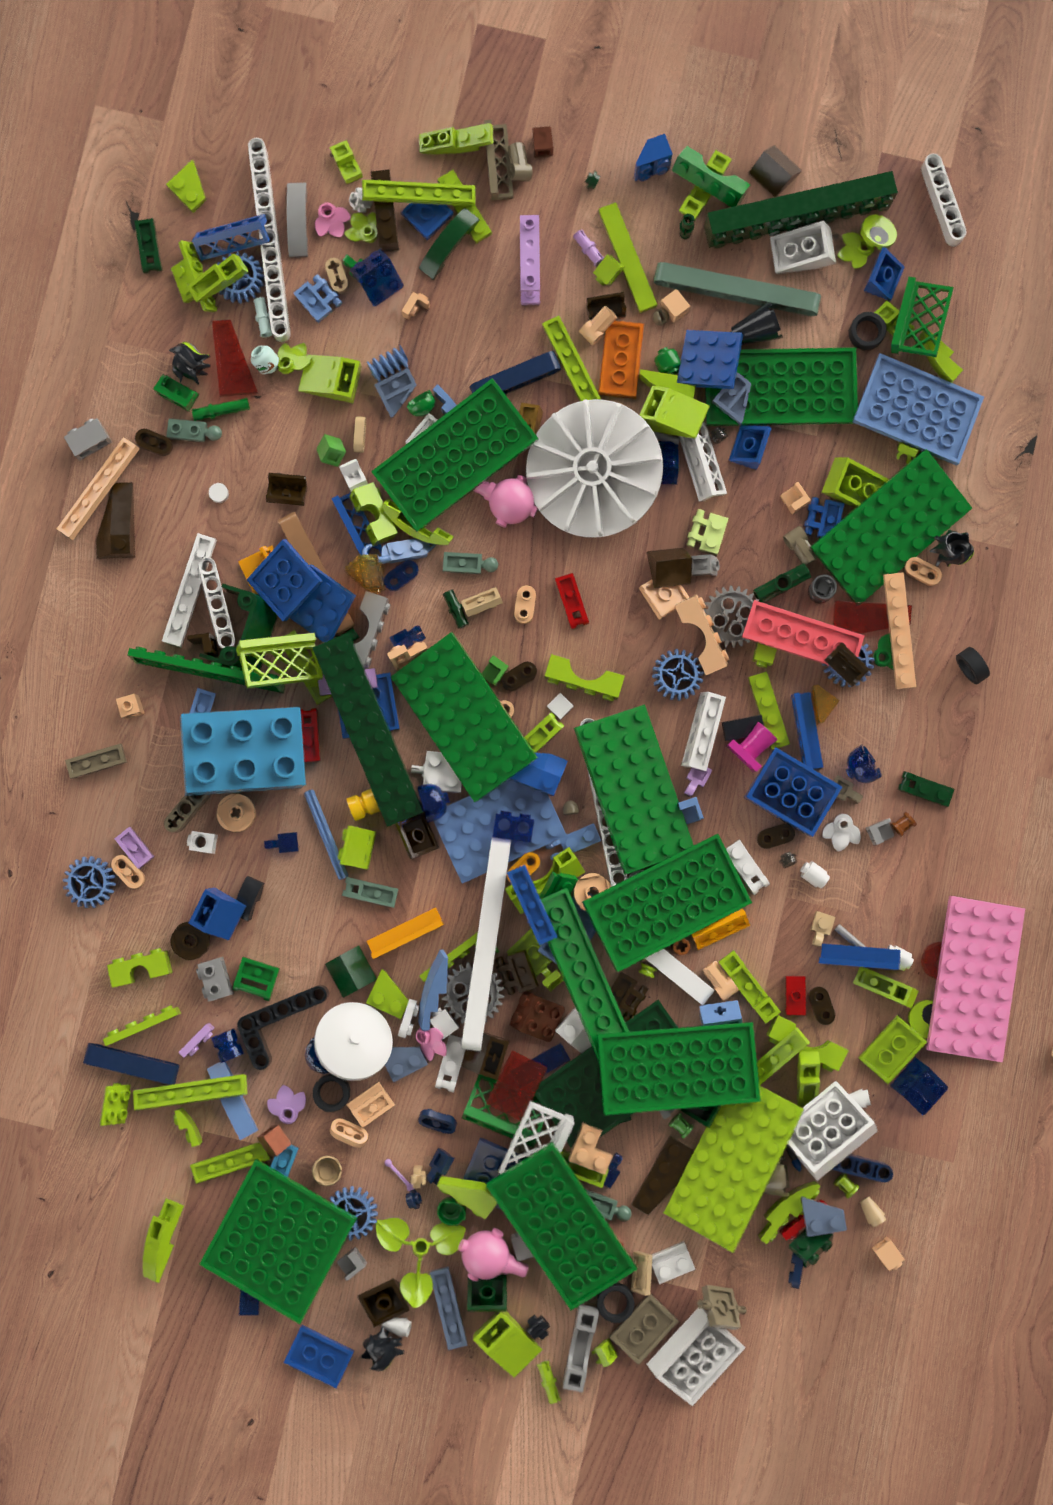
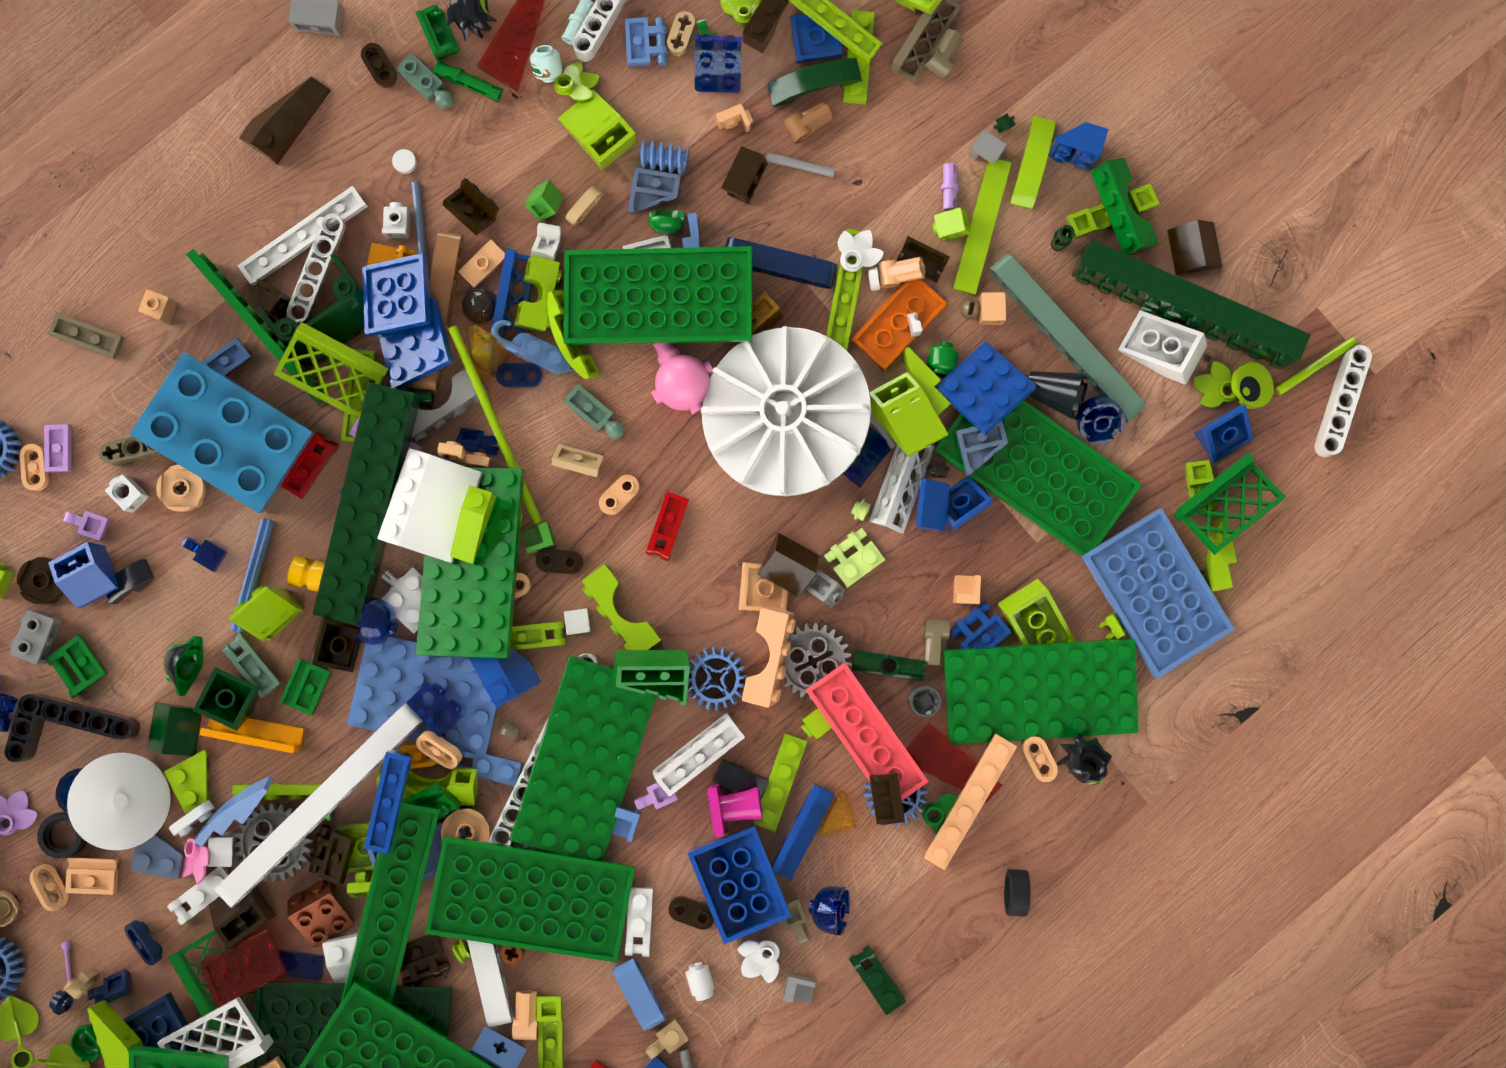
camera: 35 degrees right, 0 degrees up
light nougat plate [57,437,140,540] -> none
dark green pin [442,589,469,629] -> none
lavender fence [520,215,540,305] -> none
copper panel [532,126,553,157] -> none
light orange plate [691,909,750,950] -> none
clear smoke plate [779,852,798,868] -> none
black tyre [849,312,886,351] -> none
dark orange bush [891,812,917,837] -> none
none -> lavender plate [63,511,111,541]
none -> green hat [163,636,203,696]
none -> dark green slope [192,667,259,731]
none -> green plate [279,658,332,716]
none -> white slope [377,448,483,563]
none -> white brick [382,202,411,239]
none -> sand blue bar [411,181,429,272]
none -> light nougat plate [416,731,462,769]
none -> lime piece [448,325,542,525]
none -> lime slope [450,485,497,564]
none -> light nougat plate [458,240,505,289]
none -> clear smoke hair [462,287,497,324]
none -> medium blue beam [613,958,667,1032]
none -> green wedge [614,650,690,706]
none -> dark brown hinge [721,146,768,204]
none -> light grey bar [766,153,835,178]
none -> medium nougat piece [783,102,833,144]
none -> white plate [838,230,884,272]
none -> yellowish green plate [851,499,871,521]
none -> white tile [868,267,880,291]
none -> white tile [907,312,922,337]
none -> blue slope [916,478,950,531]
none -> light grey panel [968,129,1007,164]
none -> lime slope [1010,116,1056,210]
none -> clear blue cylinder [1076,396,1126,444]
none -> lime bar [1275,337,1358,396]

